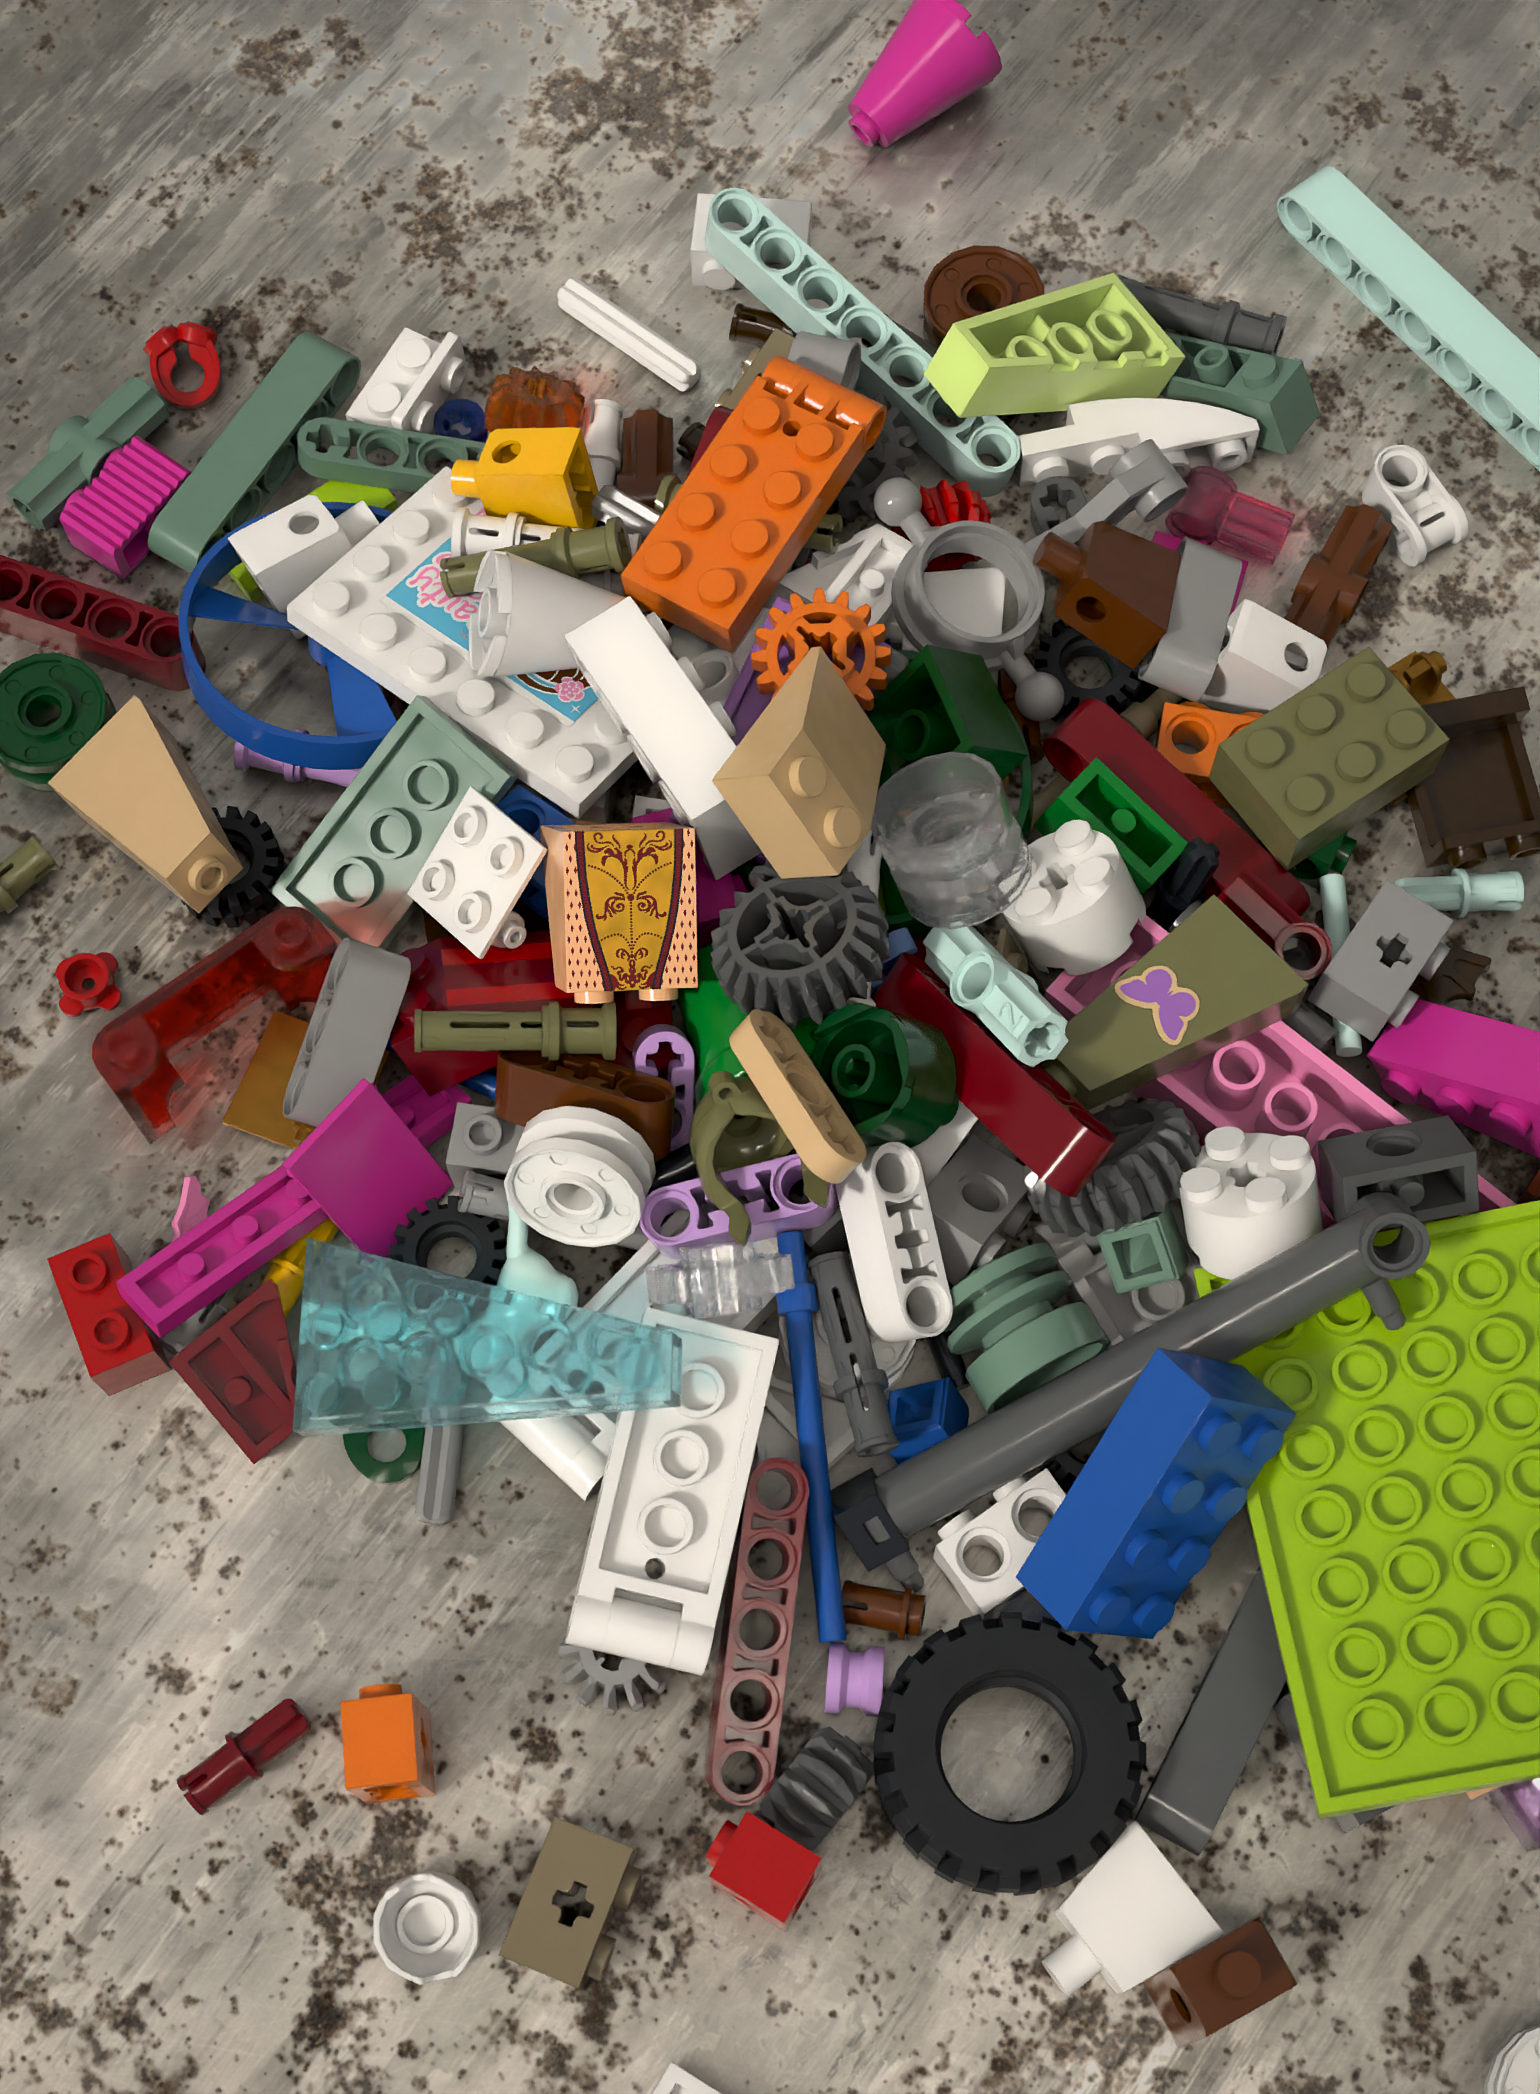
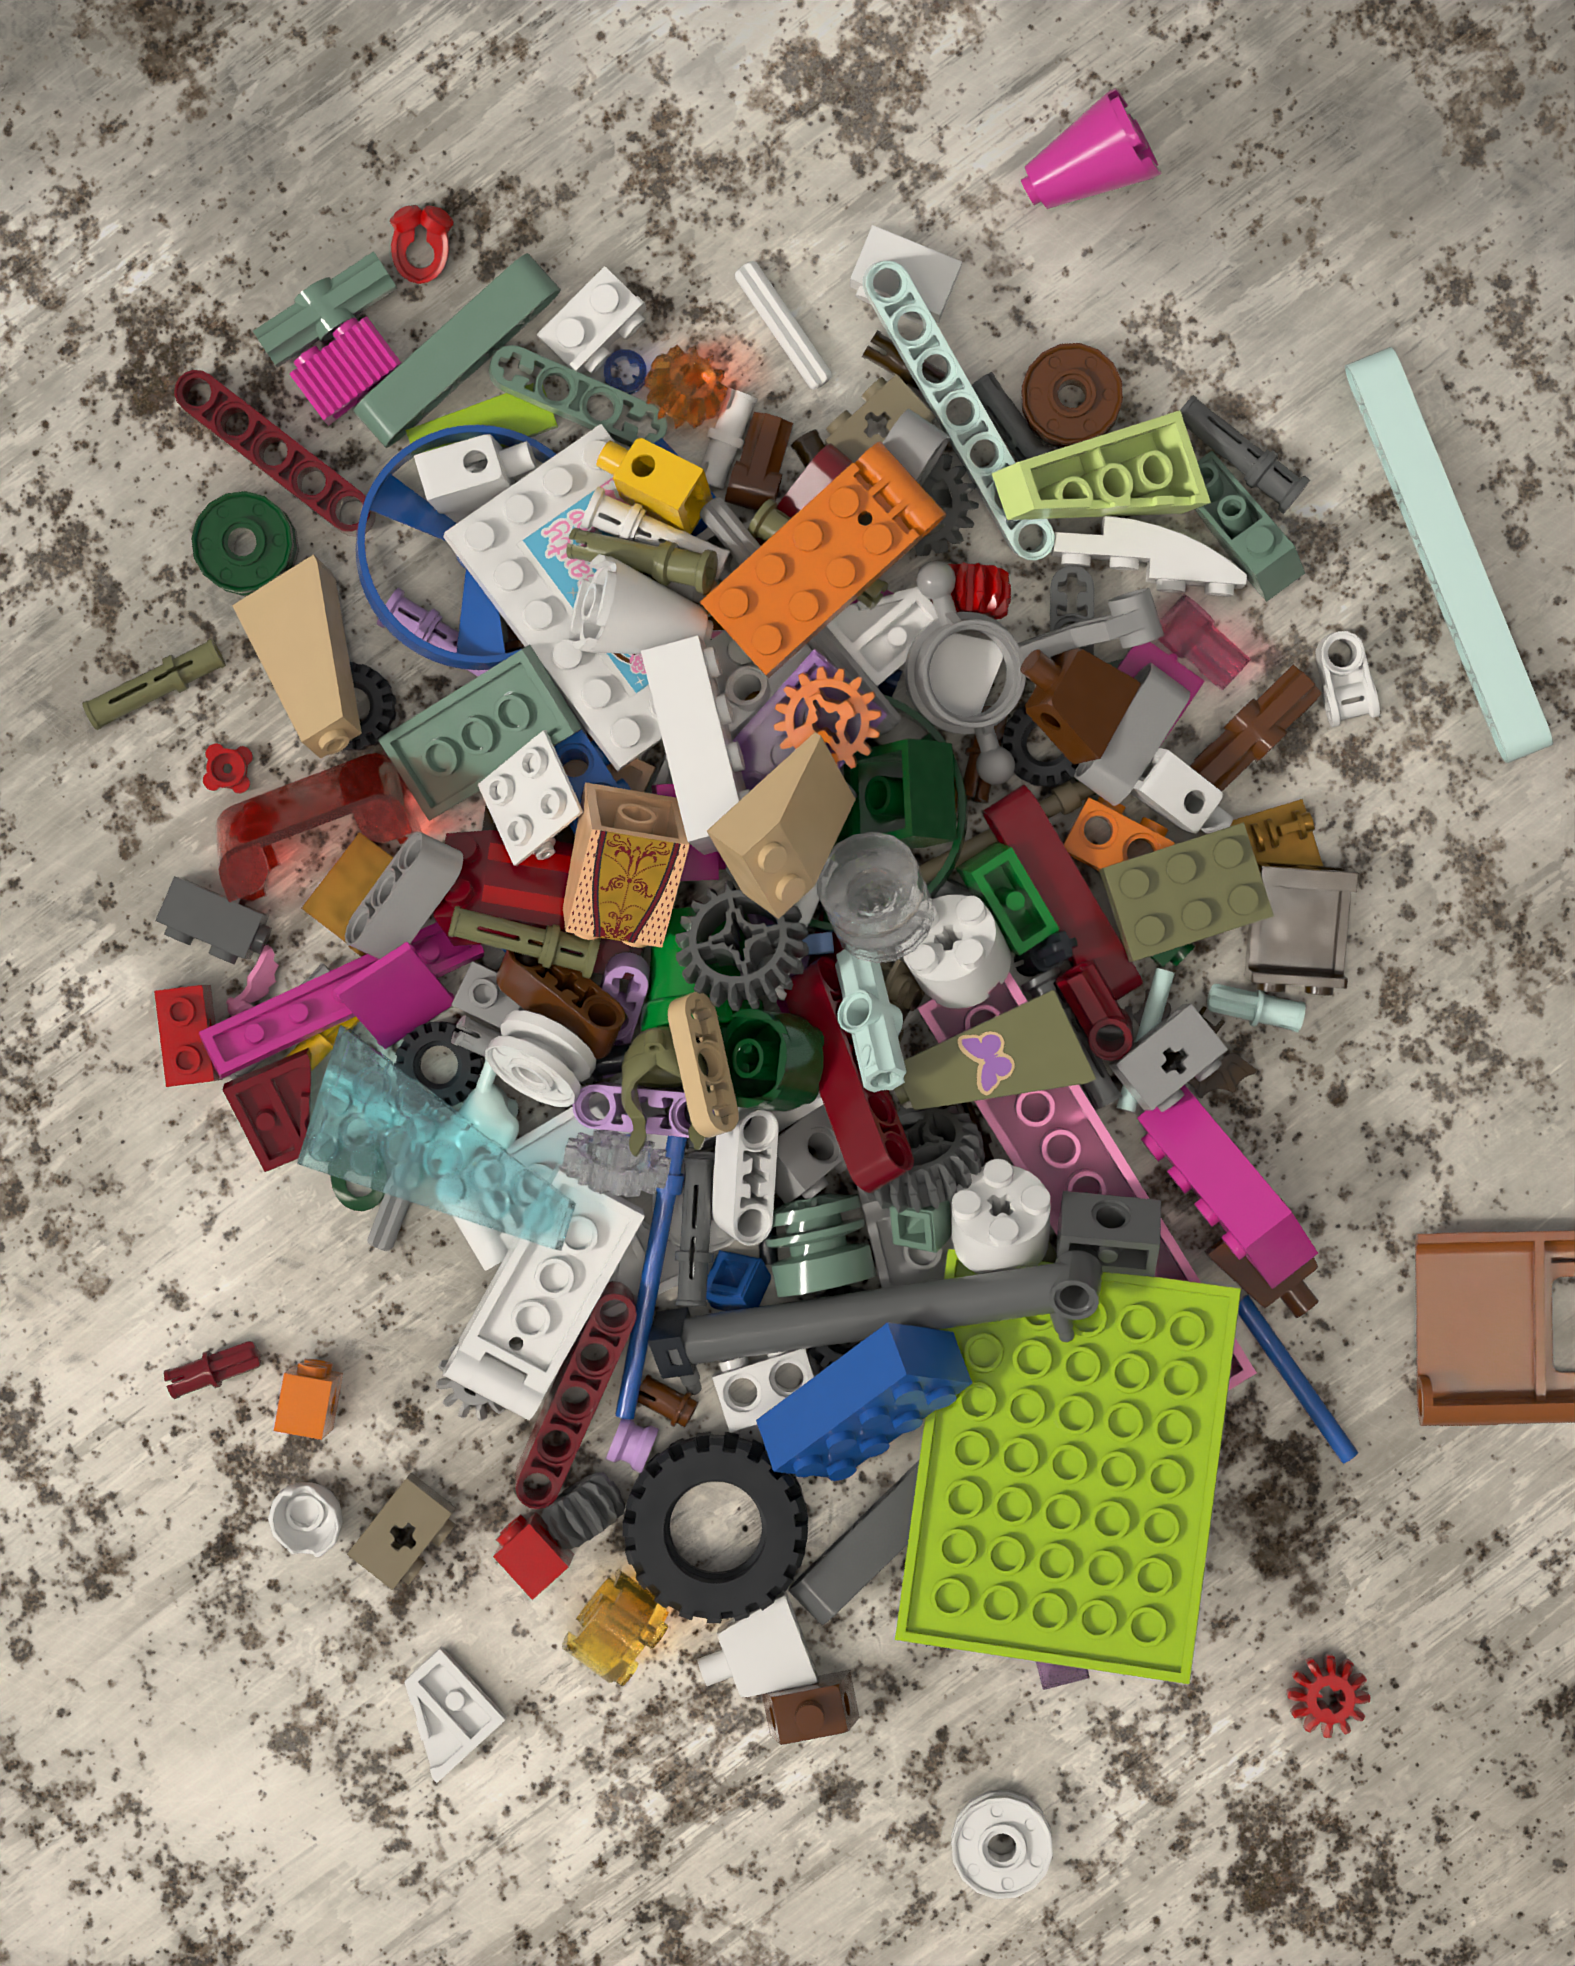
camera: 10 degrees right, 20 degrees up
none -> dark grey brick [155,876,272,964]
none -> clear yellow brick [562,1569,669,1687]

